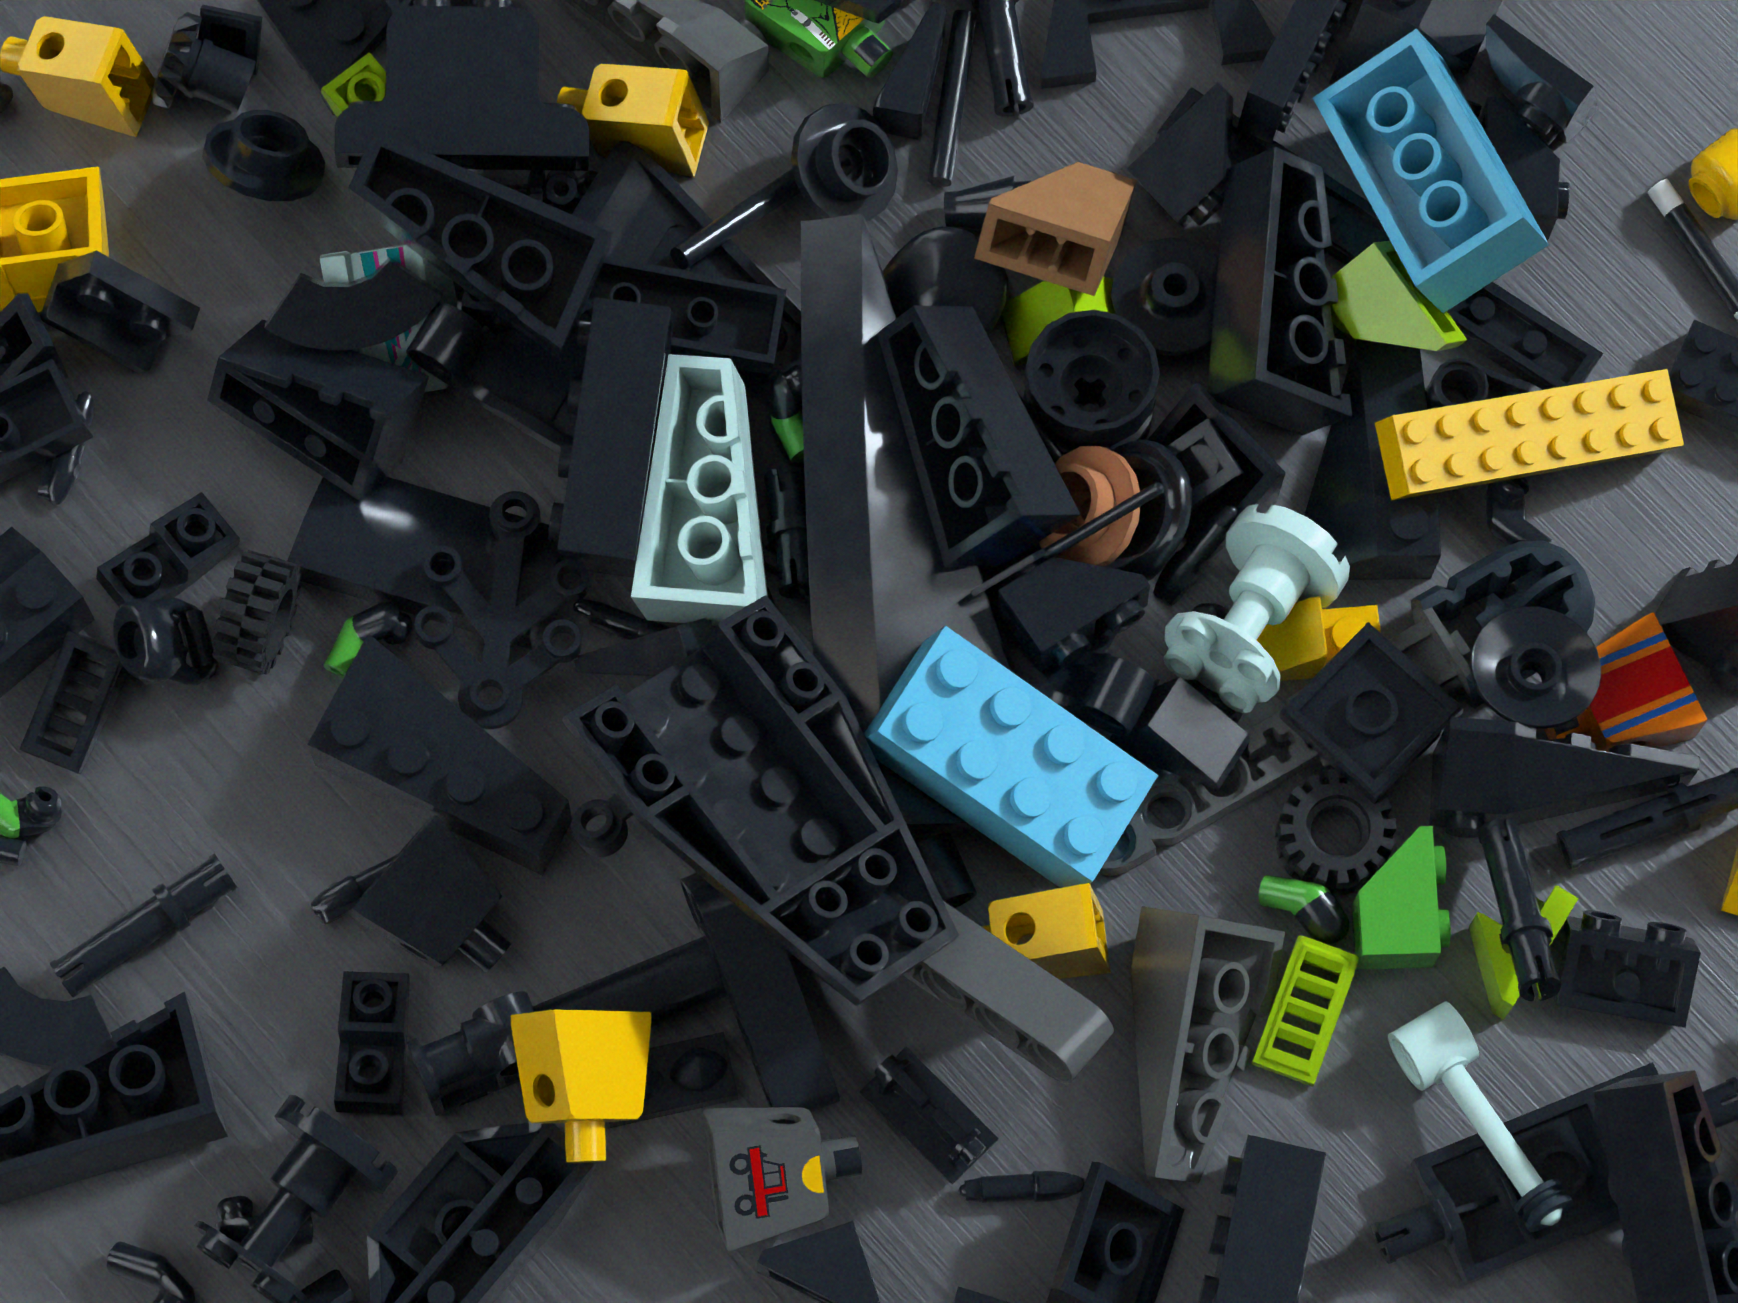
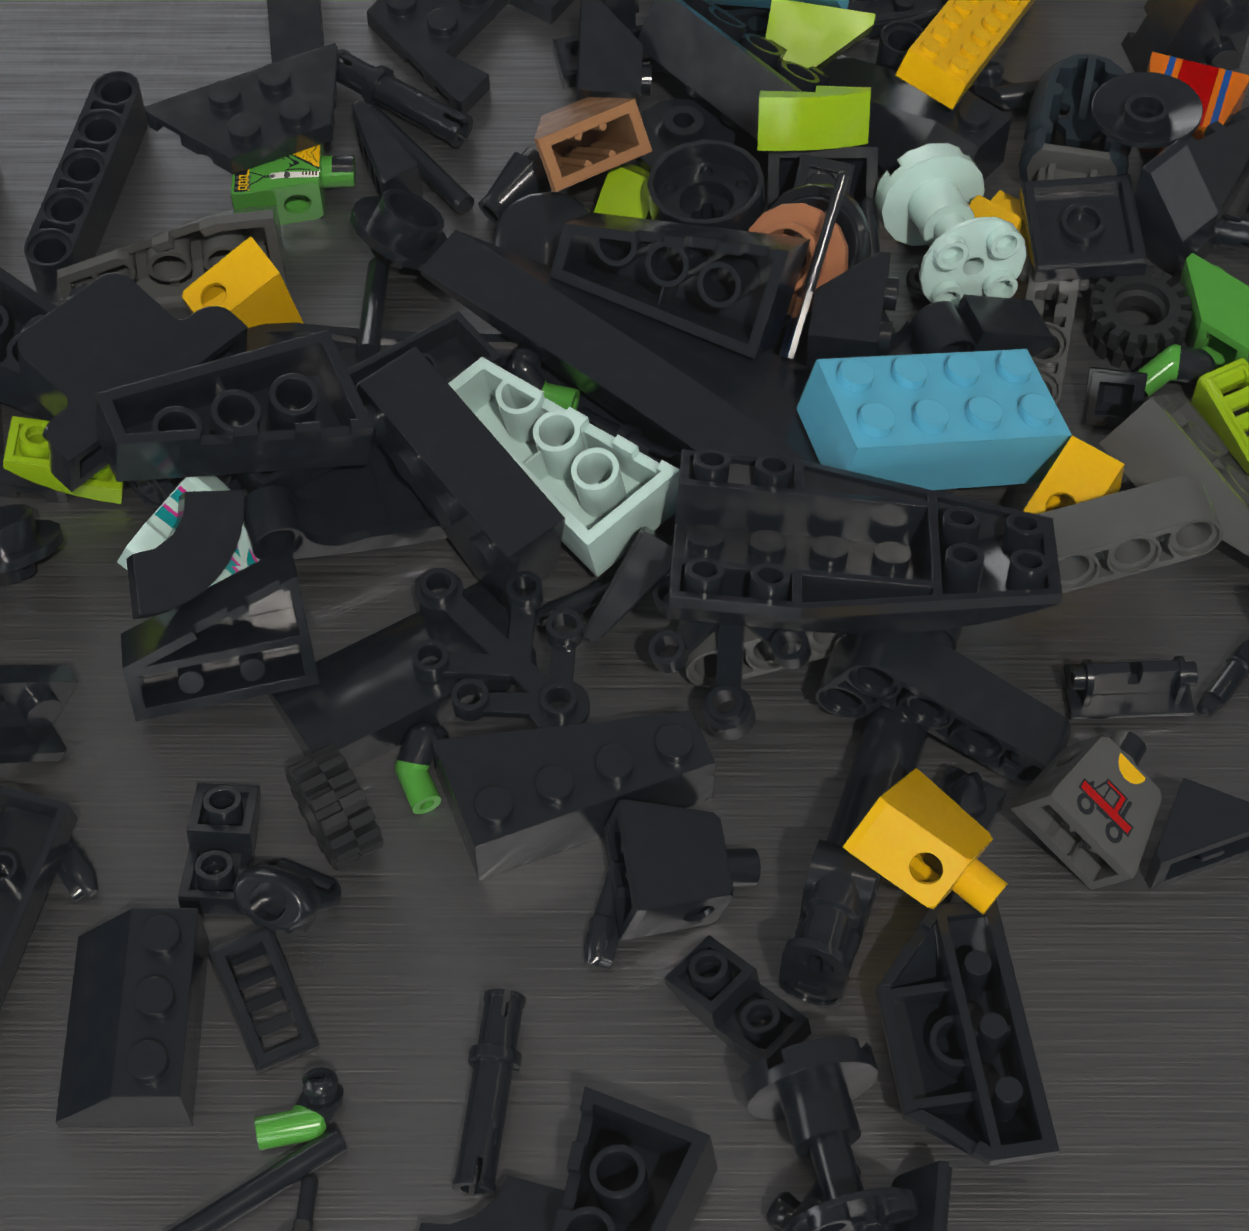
camera: 45 degrees left, 15 degrees down
none -> lime slope [757,86,871,151]
none -> black slope [1081,367,1148,428]

